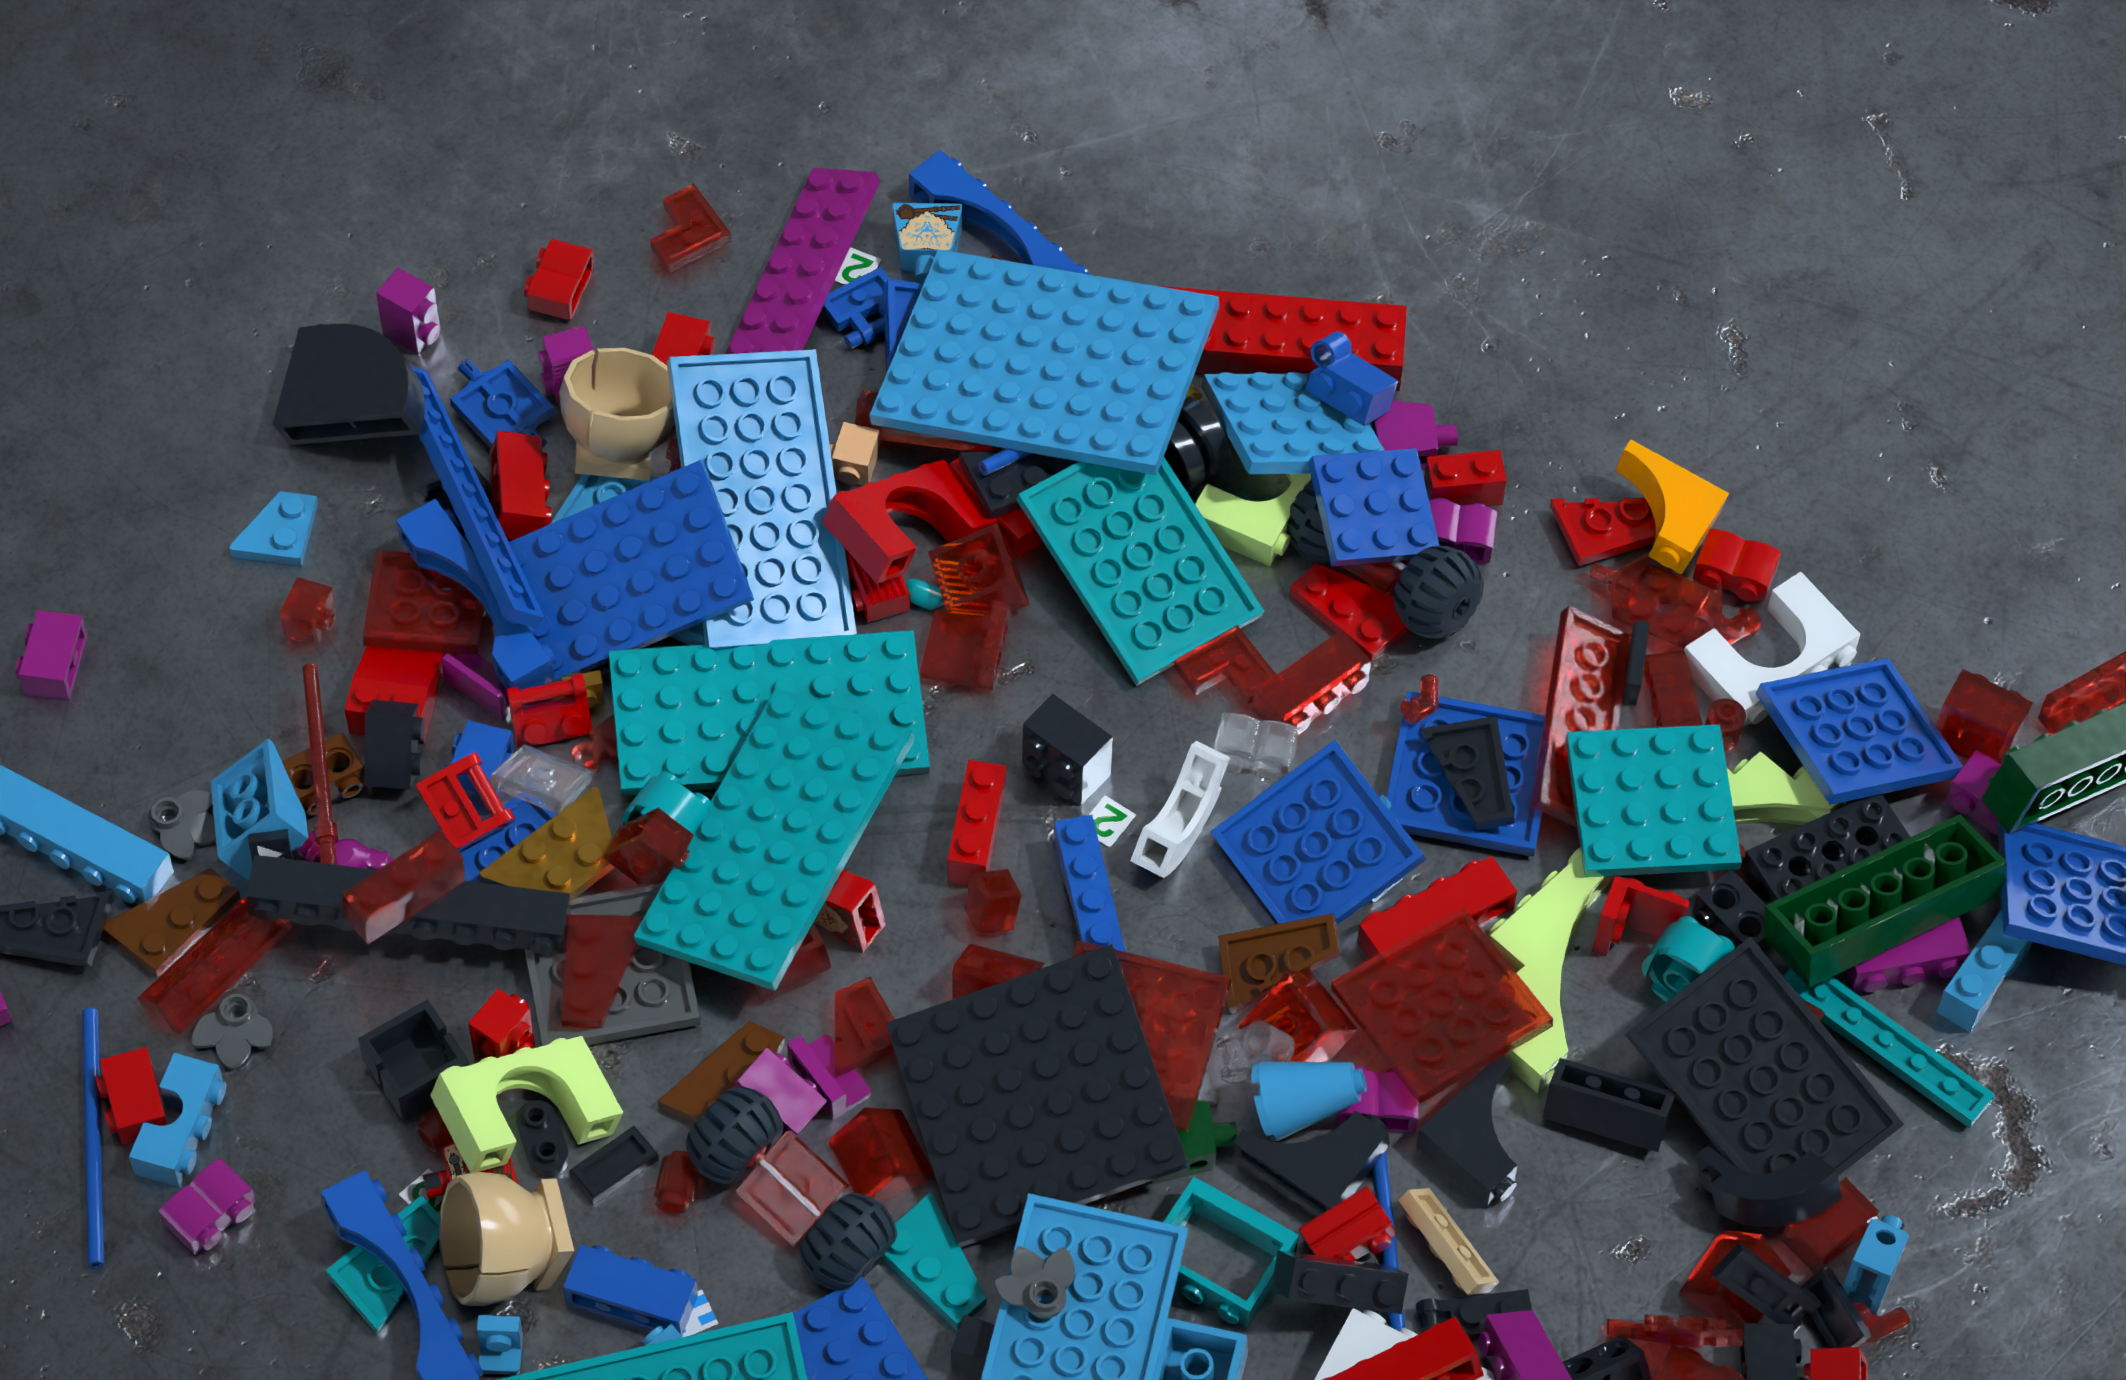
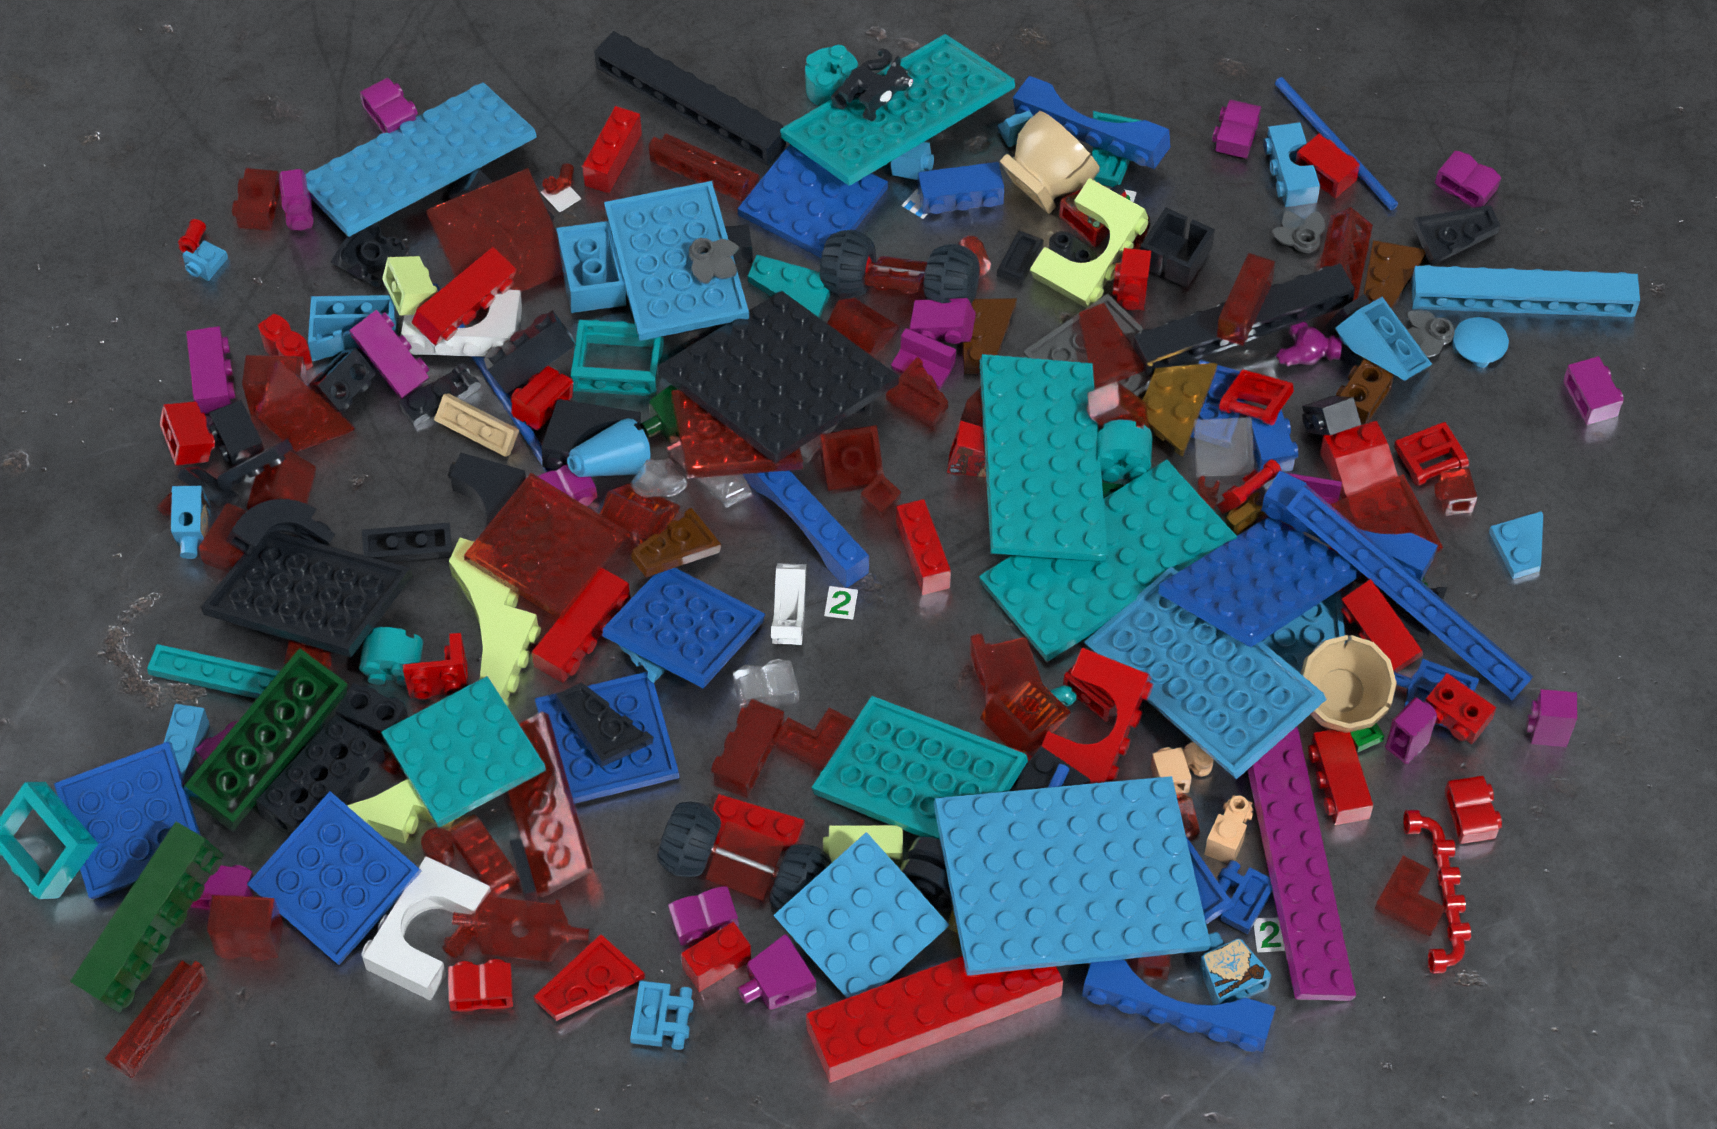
camera: 155 degrees right, 0 degrees up
black brick [273,324,425,445] -> none
clear red bar [302,663,339,865] -> none
black brick [1022,693,1113,806] -> none
blue hinge [1306,331,1398,426] -> none
blue plate [1309,448,1439,566] -> none
clear red arm [1400,674,1439,723] -> none
light orange arch [1615,439,1729,575] -> none
none -> dark azure plate [630,981,694,1050]
none -> light nougat brick [1204,795,1253,864]
none -> red plate [1394,422,1469,486]
none -> red bar [1403,810,1471,974]
none -> red brick [1425,673,1497,745]
none -> dark azure dish [1452,317,1509,368]

